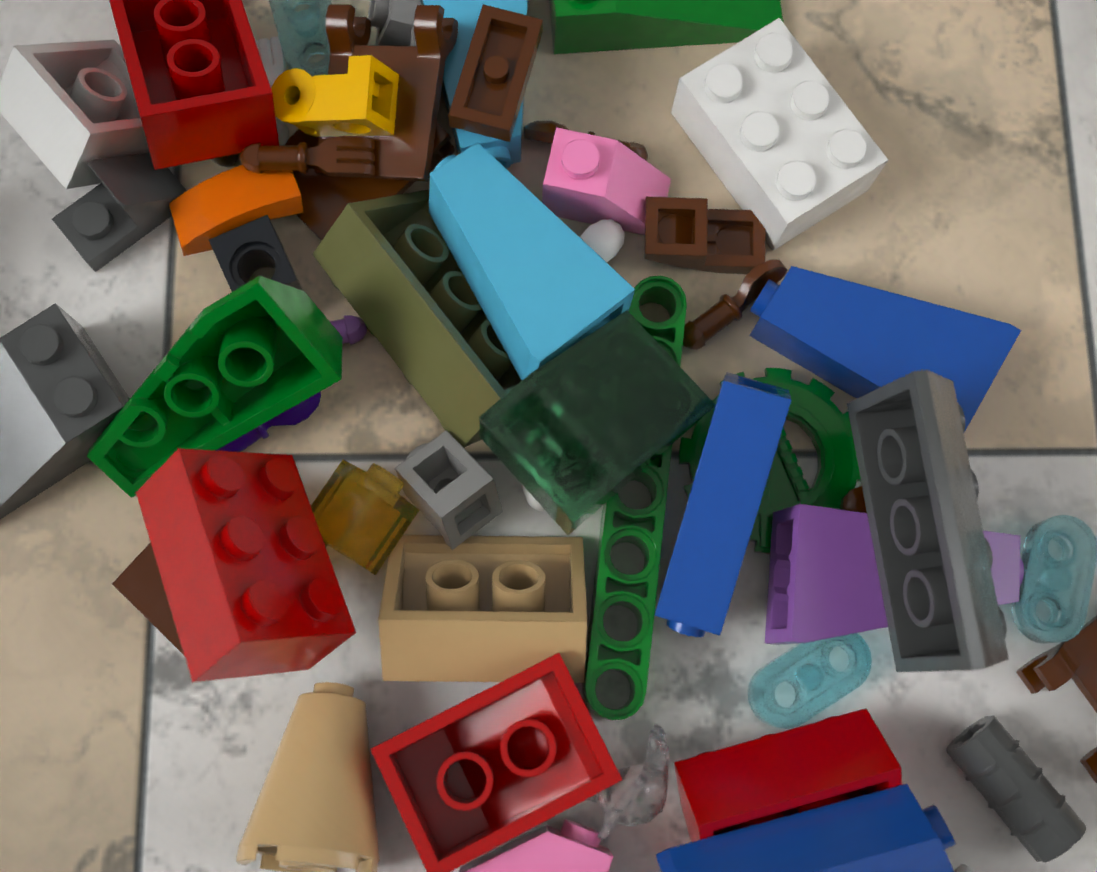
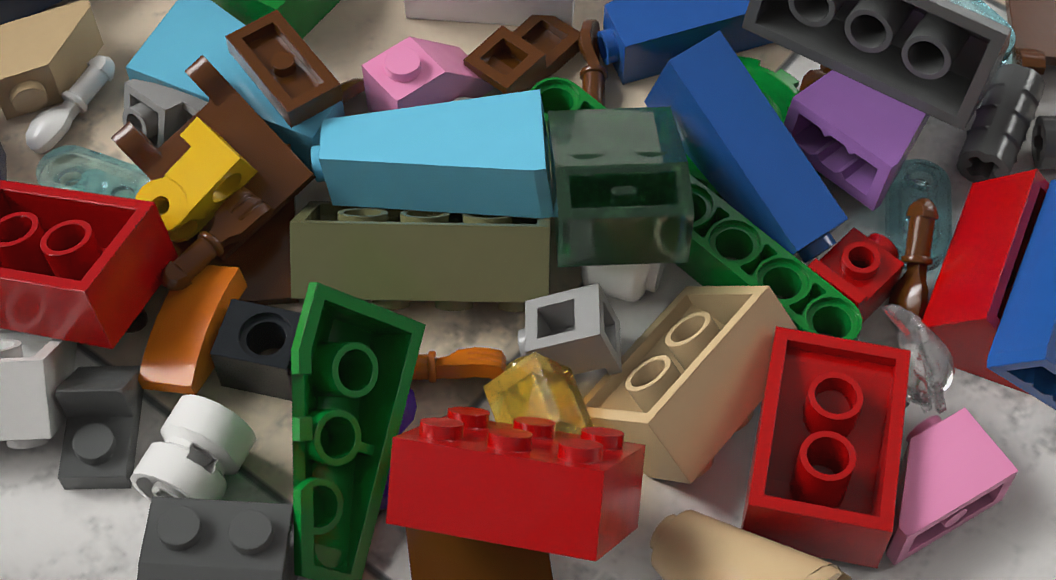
camera: 45 degrees left, 20 degrees down
none -> white wheel [130,394,257,502]
none -> orange piece [412,347,506,383]
none -> red brick [808,227,905,324]
none -> reddish brown piece [888,197,938,332]
none -> dark grey axle [956,63,1045,183]

